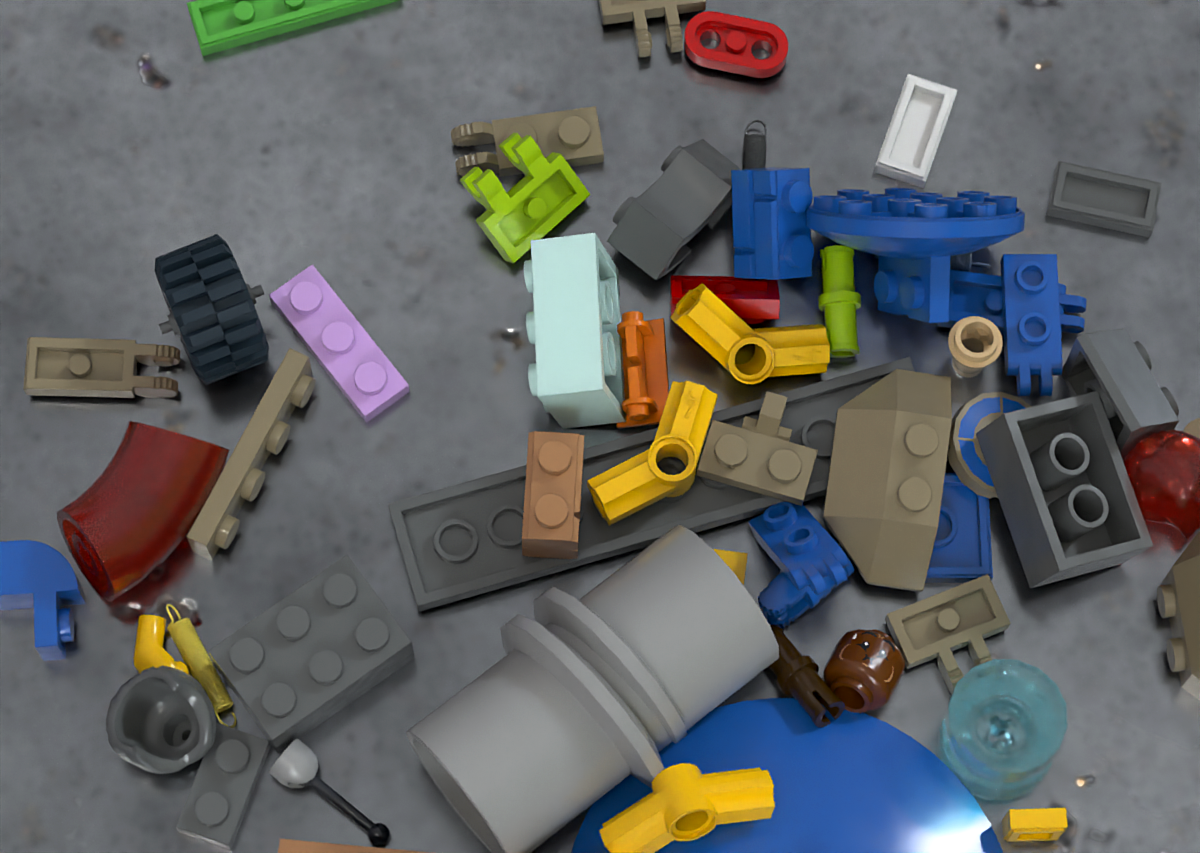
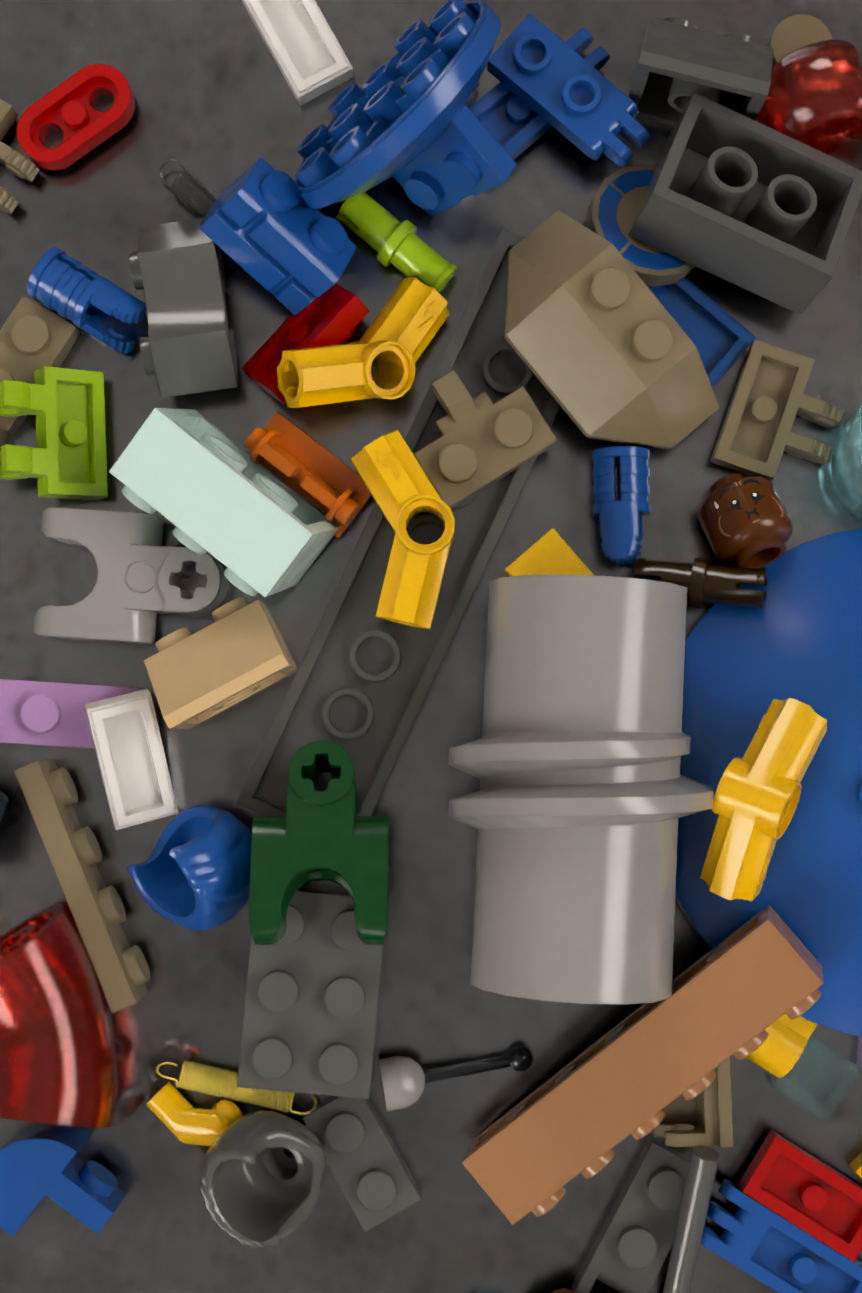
camera: 40 degrees left, 15 degrees up
medium nougat brick [522,431,584,559] -> none
blue hinge [748,502,849,595] -> none
tan cone [948,316,1003,378] -> none
none -> blue hinge [27,247,147,354]
none -> light grey piece [33,508,230,644]
none -> white tile [84,689,178,830]
none -> blue piece [127,805,252,931]
none -> tan slope [144,596,299,729]
none -> dark green piece [249,740,389,945]

